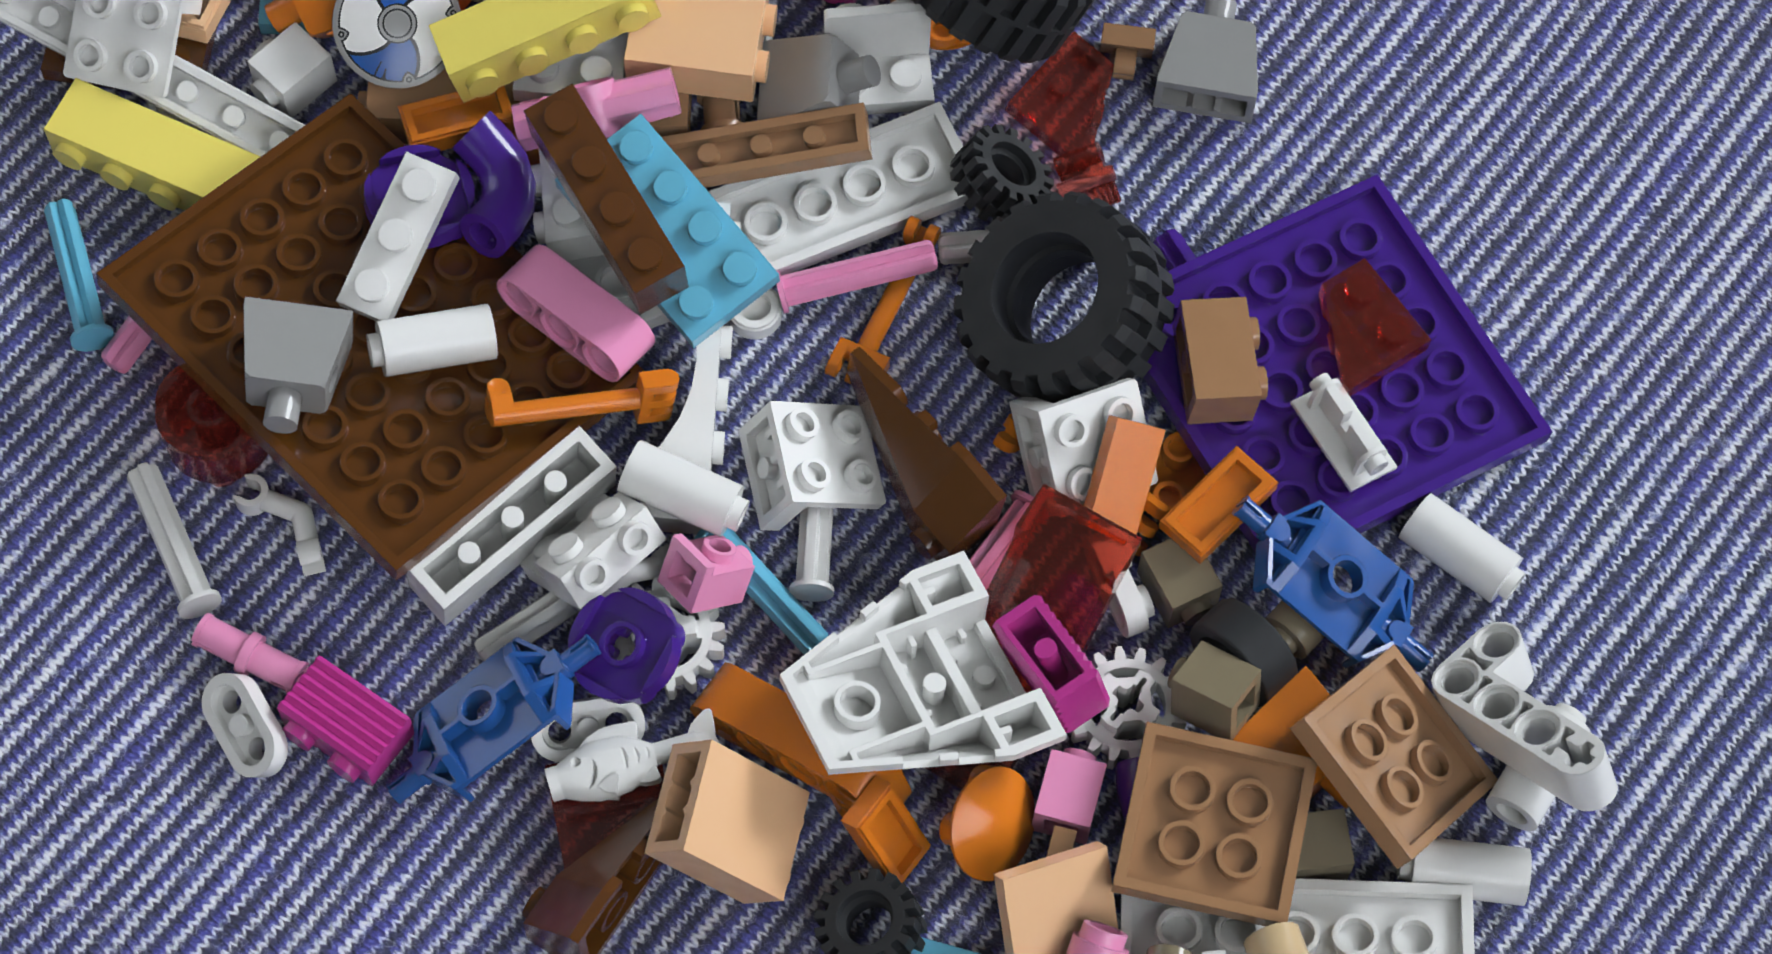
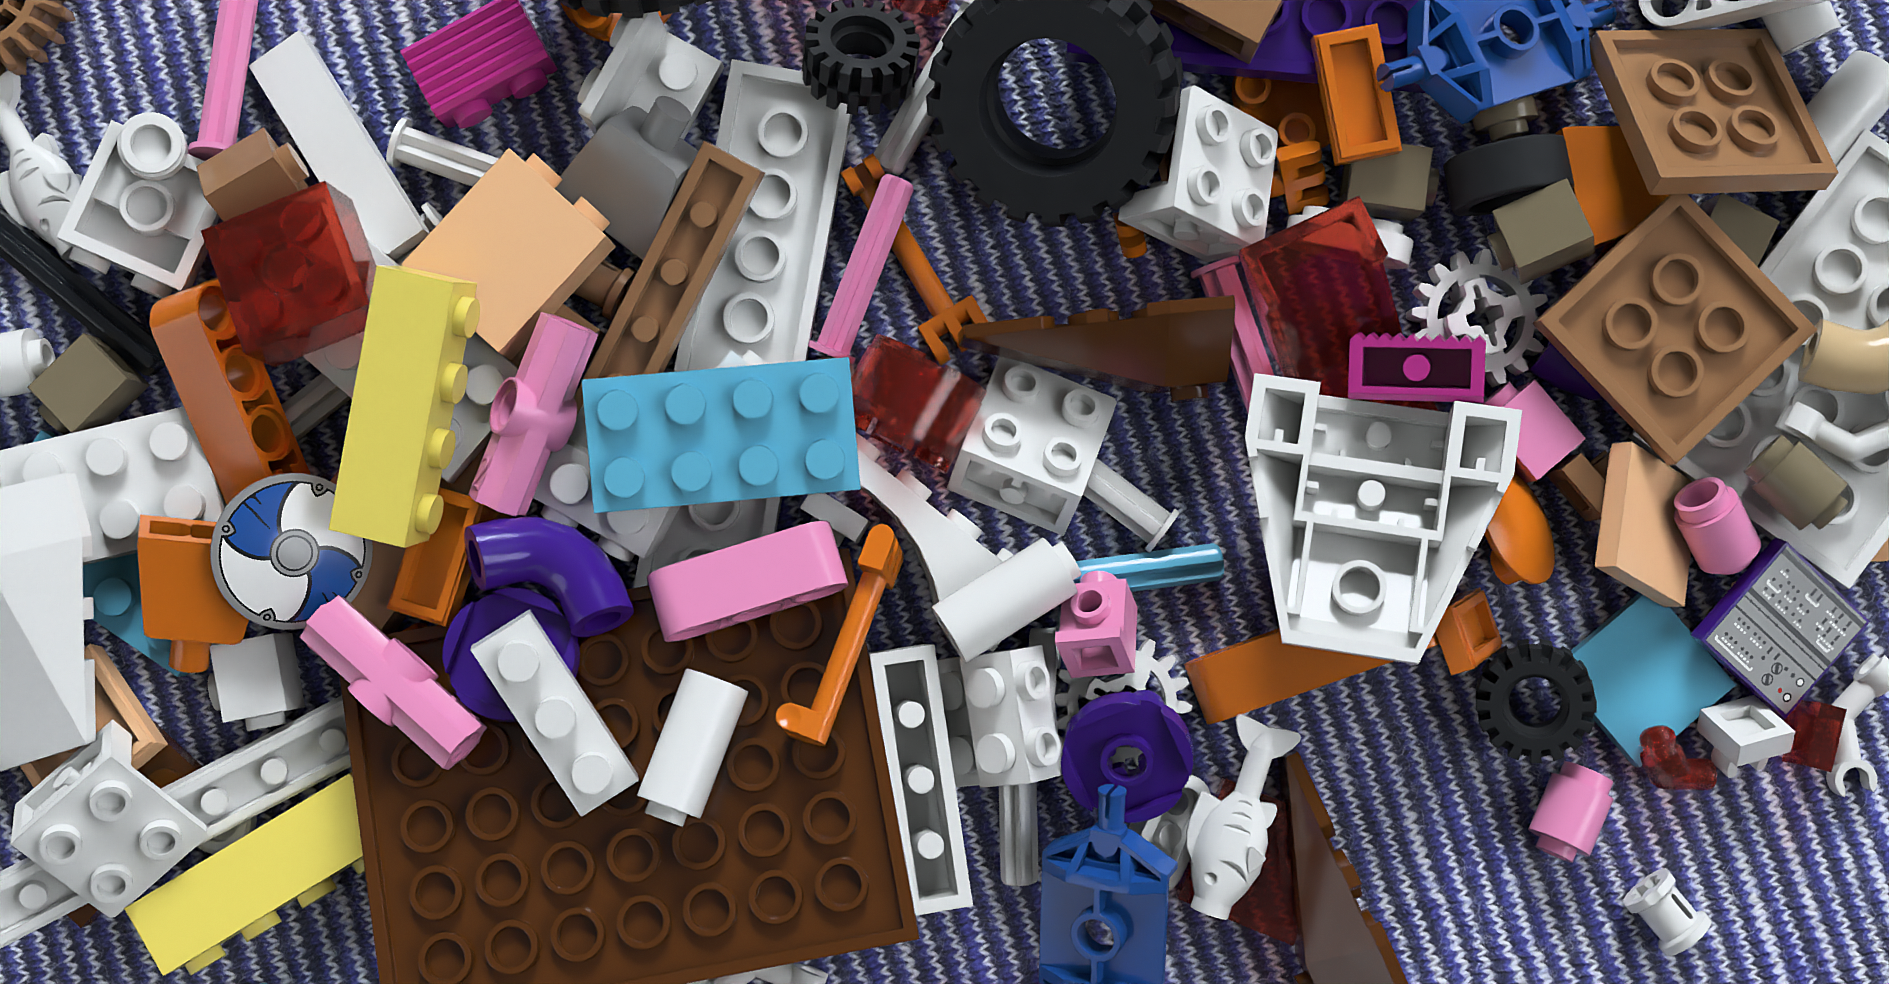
camera: 50 degrees left, 20 degrees up
light grey torso [244,297,353,434] -> none
reddish brown brick [524,83,689,315] -> none
light nougat brick [644,739,810,904] -> none
orange tile [1079,415,1166,538] -> none
none -> bright pink piece [300,595,487,770]
none -> white plate [800,493,871,547]
none -> clear red brick [851,334,987,474]

